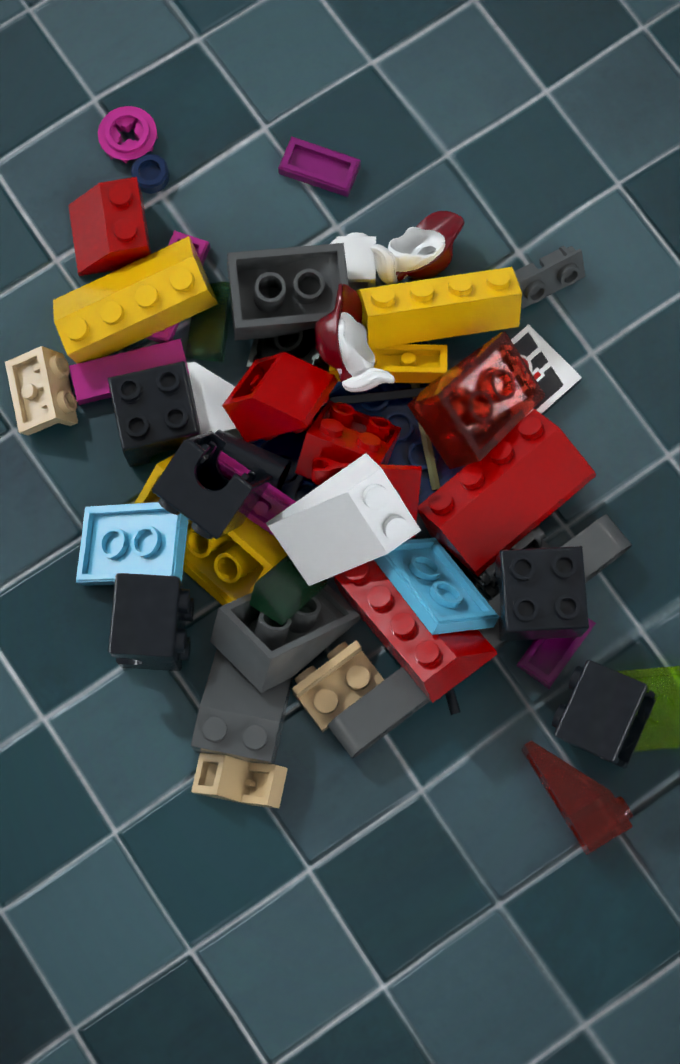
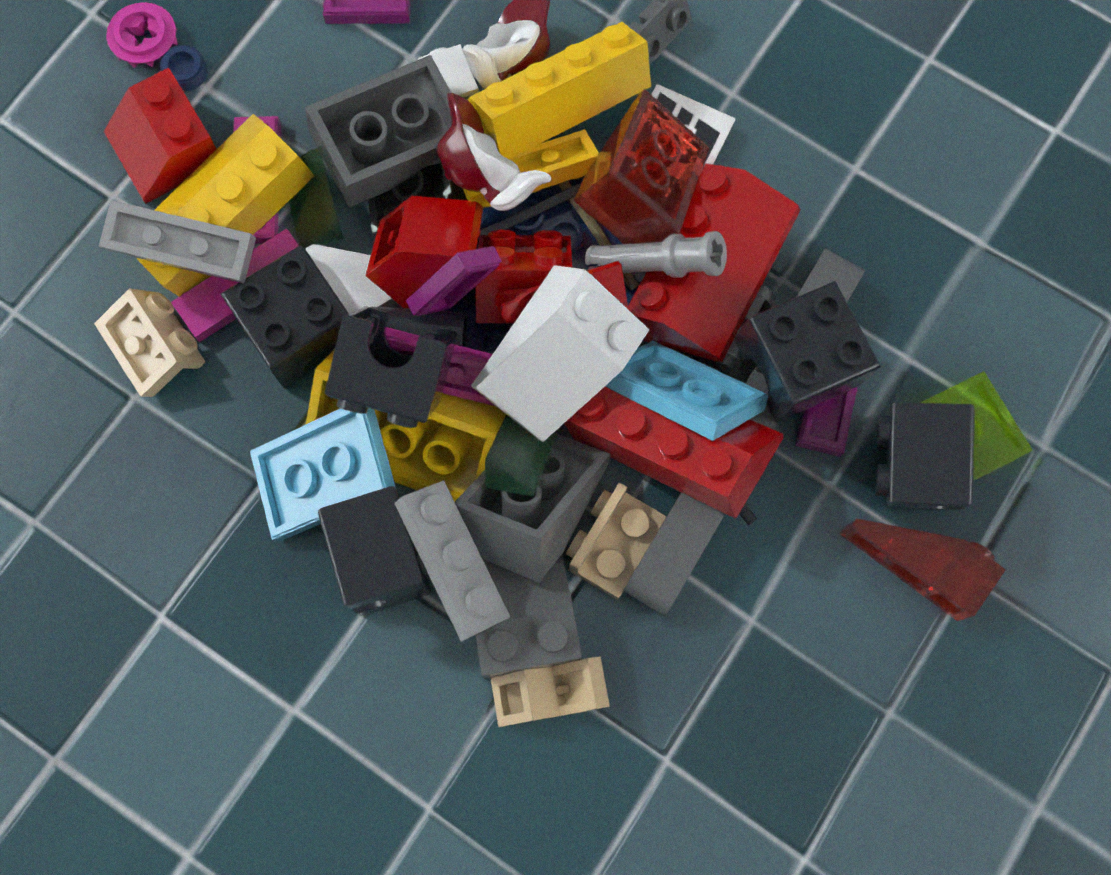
camera: 30 degrees left, 0 degrees up
none -> light grey plate [98,200,256,283]
none -> light grey plate [395,480,510,642]
none -> magenta tile [406,246,502,316]
none -> light grey pin [585,231,727,278]

